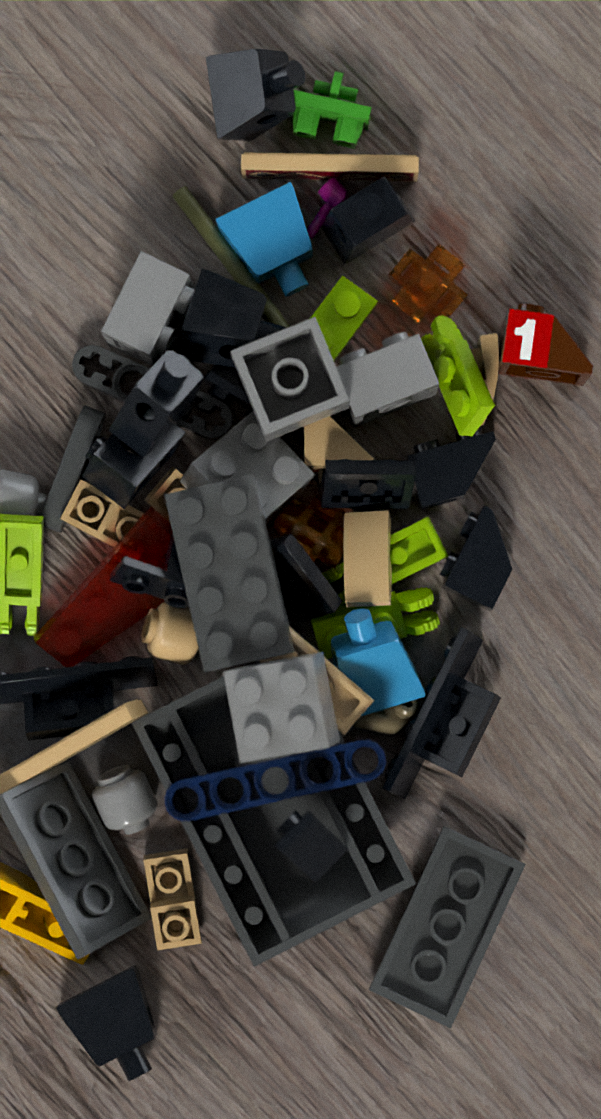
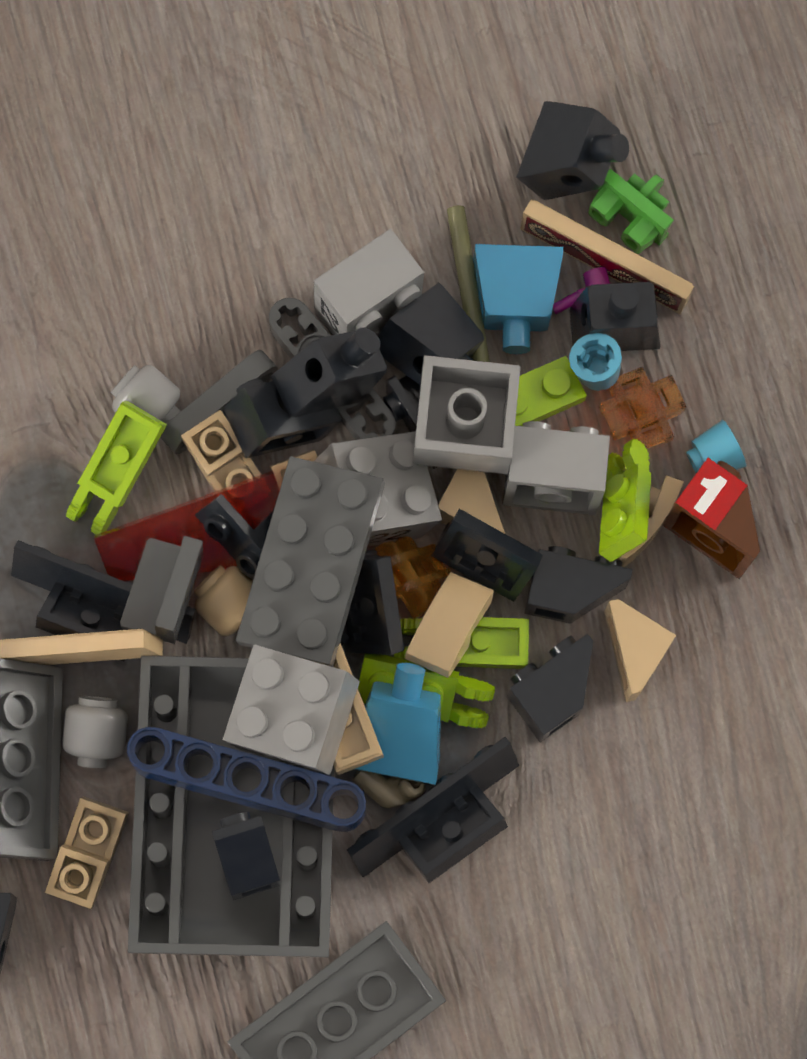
camera: 15 degrees right, 10 degrees down
none -> dark grey panel [120,536,204,644]
none -> medium azure hat [569,333,622,391]
none -> tan slope [604,599,676,702]
none -> medium azure hat [686,420,747,473]

